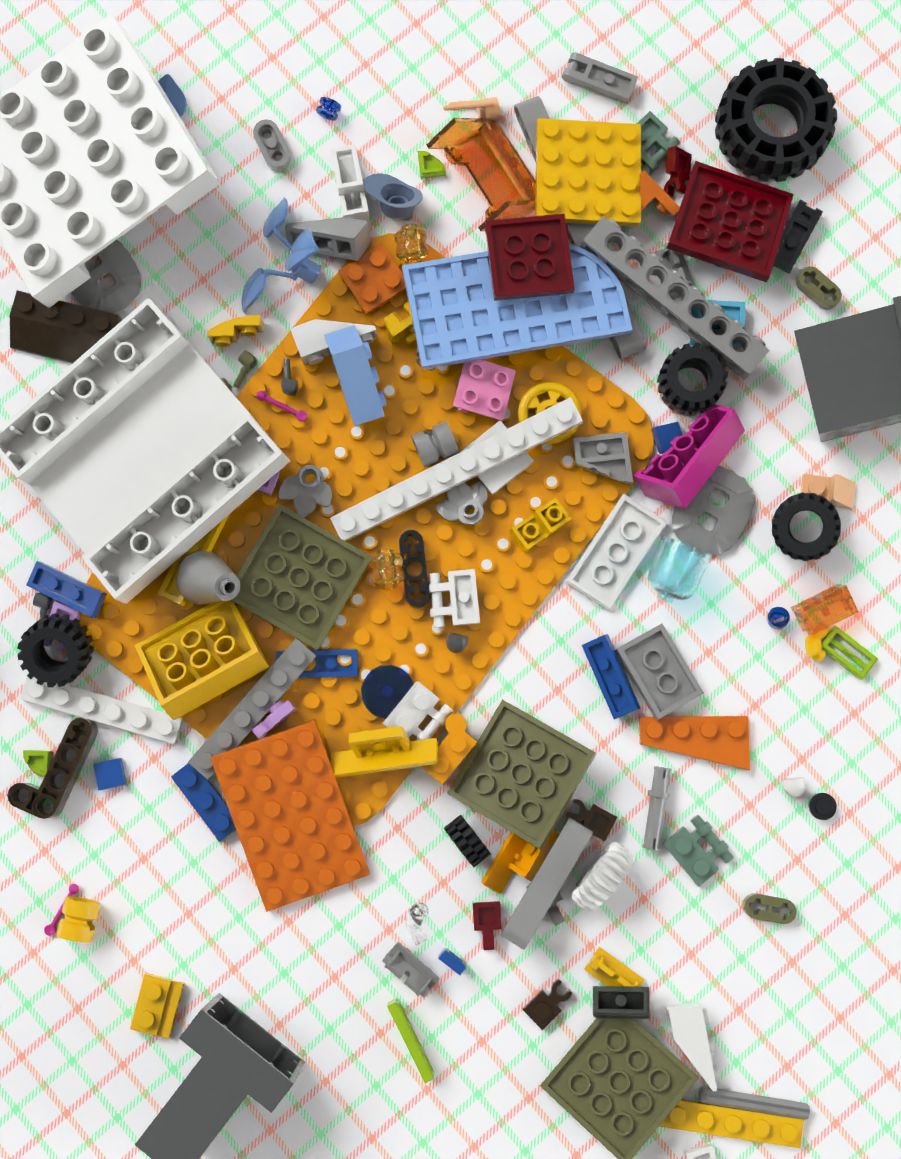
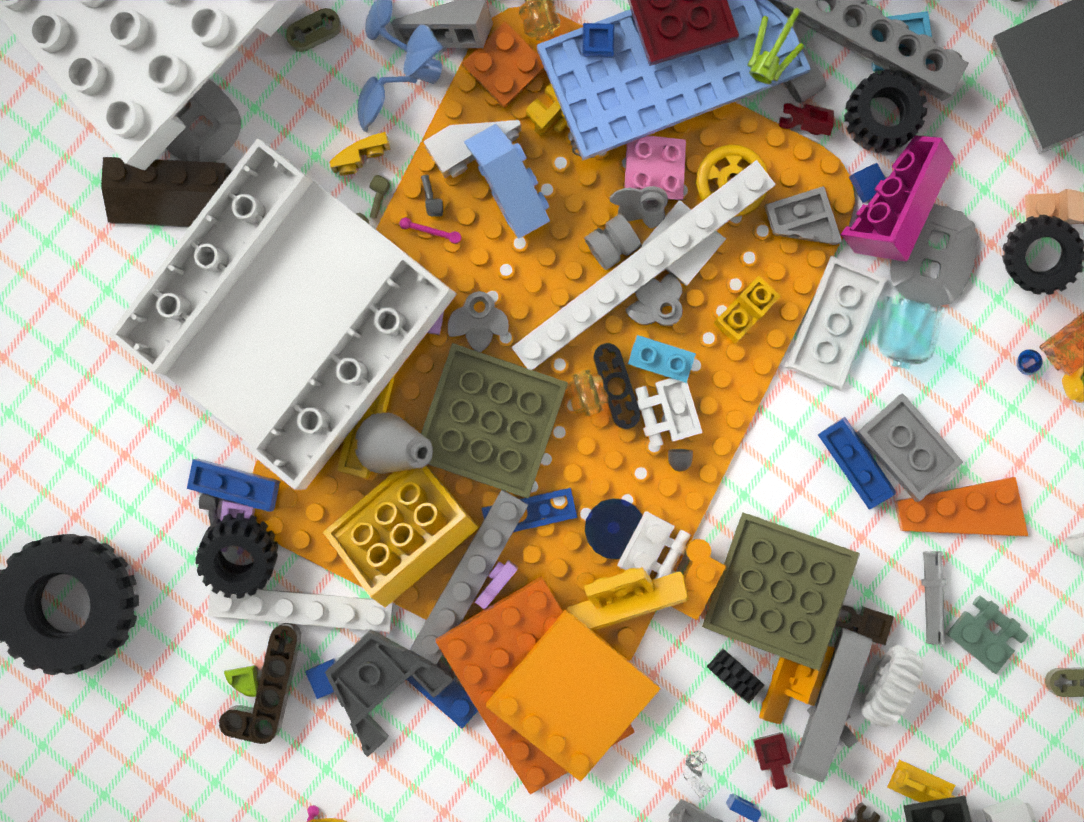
camera: 15 degrees left, 5 degrees up
none -> olive beam [286,8,342,52]
none -> dark grey wing [325,629,455,757]
none -> light orange plate [486,609,661,782]
none -> blue tile [582,23,614,58]
none -> light grey plate [610,186,668,229]
none -> medium azure hinge [628,335,696,383]
none -> lime plant [747,8,804,84]
none -> dark red plate [779,103,834,136]

